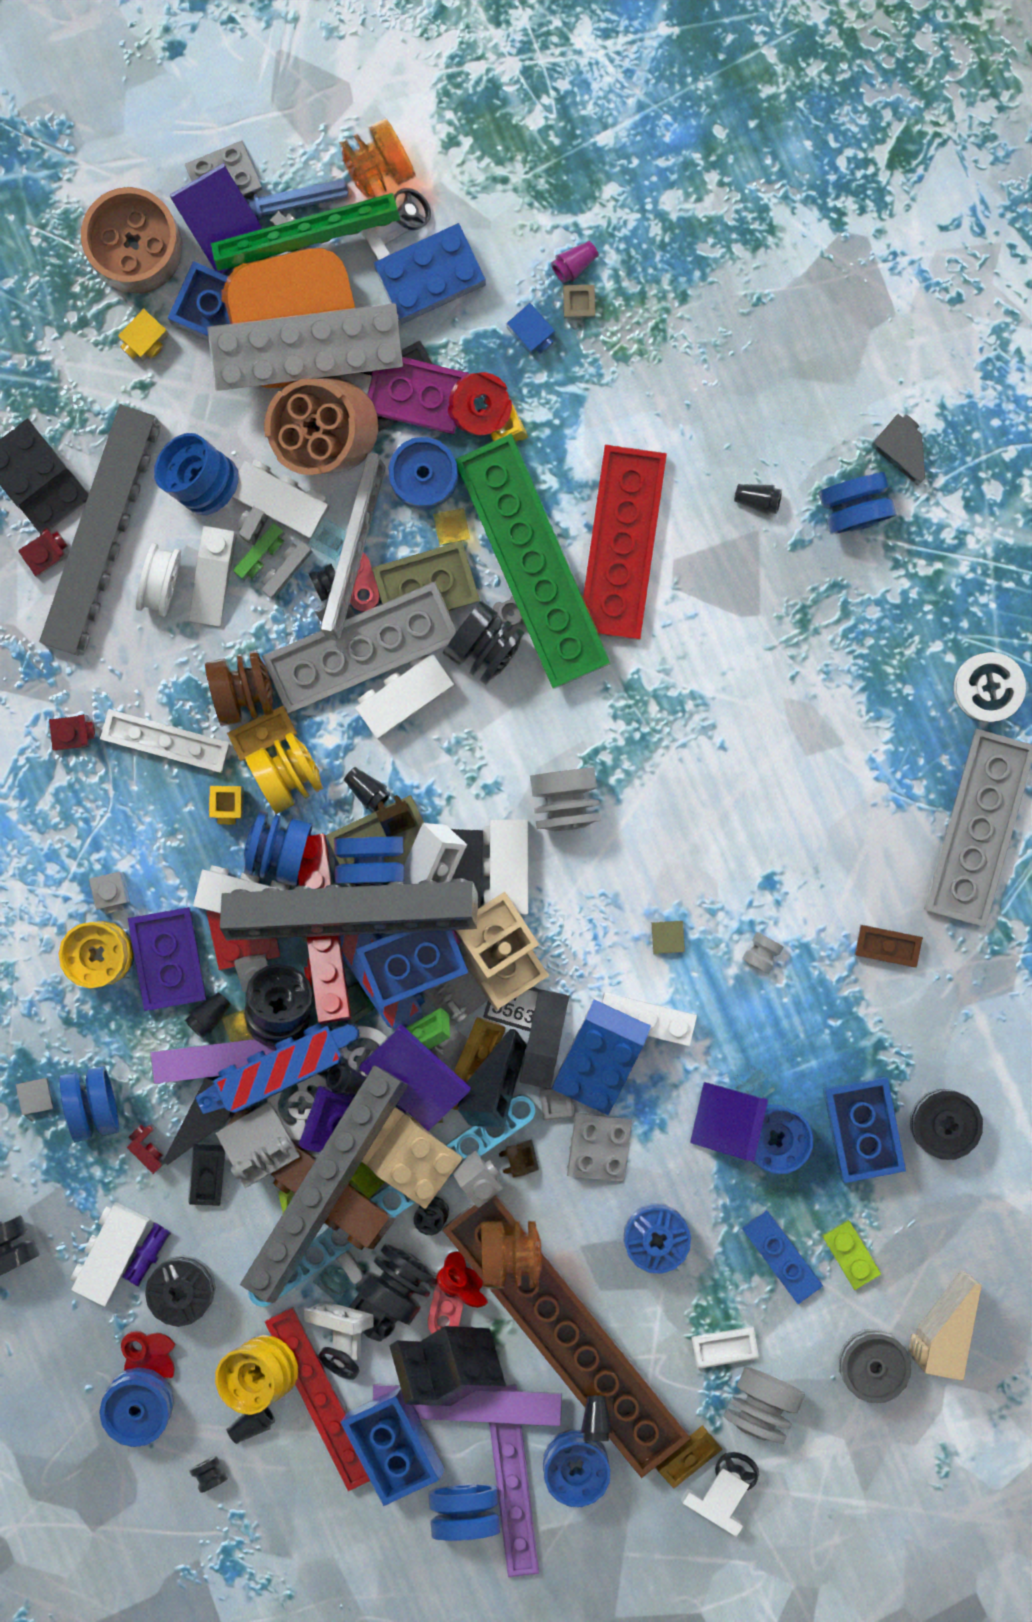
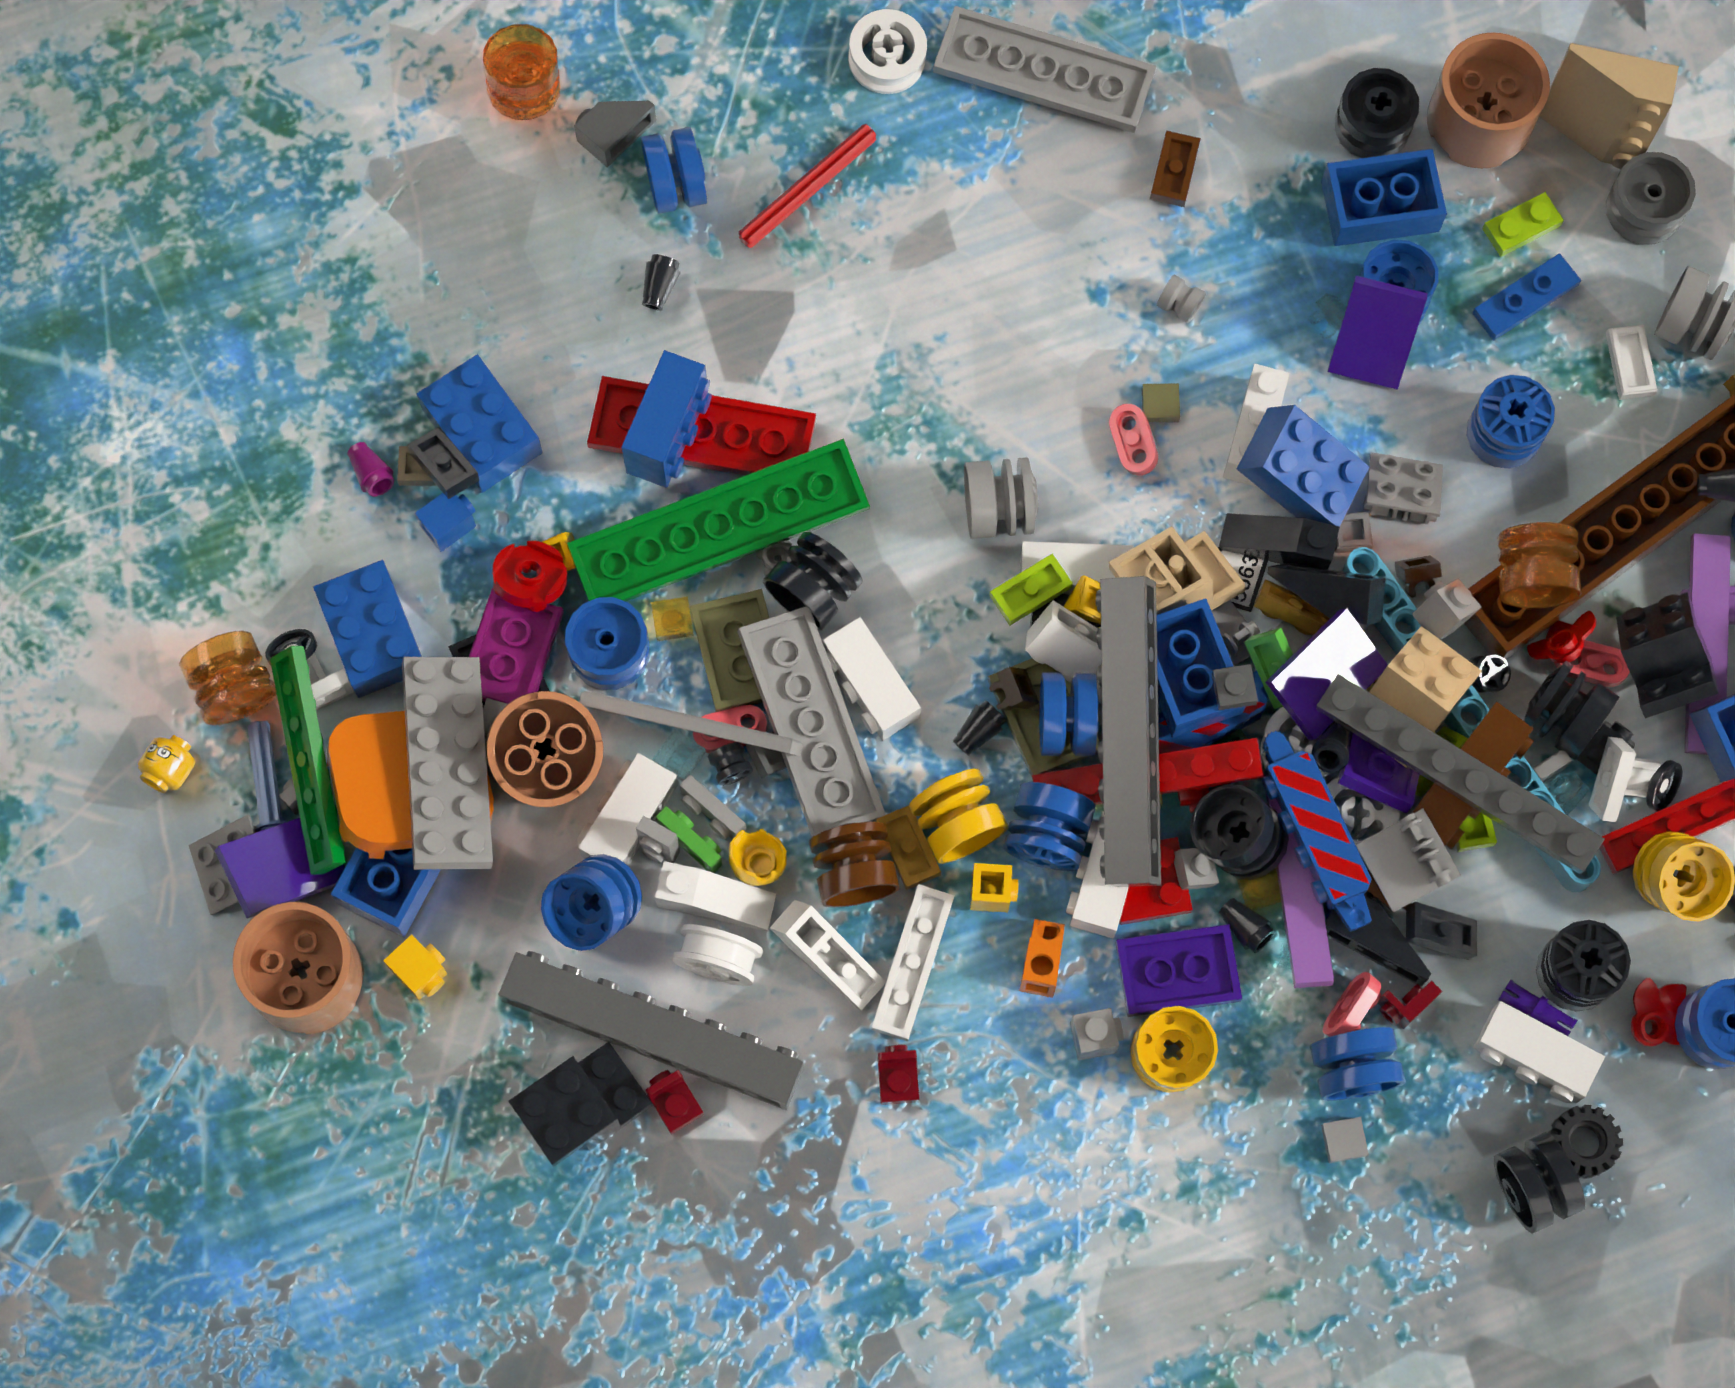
camera: 90 degrees left, 15 degrees down
none -> yellow head [138,735,195,793]
none -> black plate [407,427,480,499]
none -> blue brick [416,354,543,493]
none -> clear orange wheel [483,24,560,120]
none -> blue brick [621,350,712,488]
none -> yellow hair [729,829,787,886]
none -> axle [738,124,876,248]
none -> white slope [770,900,886,1010]
none -> lime plate [989,553,1073,626]
none -> orange leg [1019,919,1065,998]
none -> yellow slope [1064,575,1101,624]
none -> coral plate [1109,404,1158,476]
none -> dark grey plate [1212,664,1258,710]
none -> coral plate [1323,972,1381,1037]
none -> nougat brick [1427,32,1550,169]
none -> black tyre [1548,1105,1623,1179]

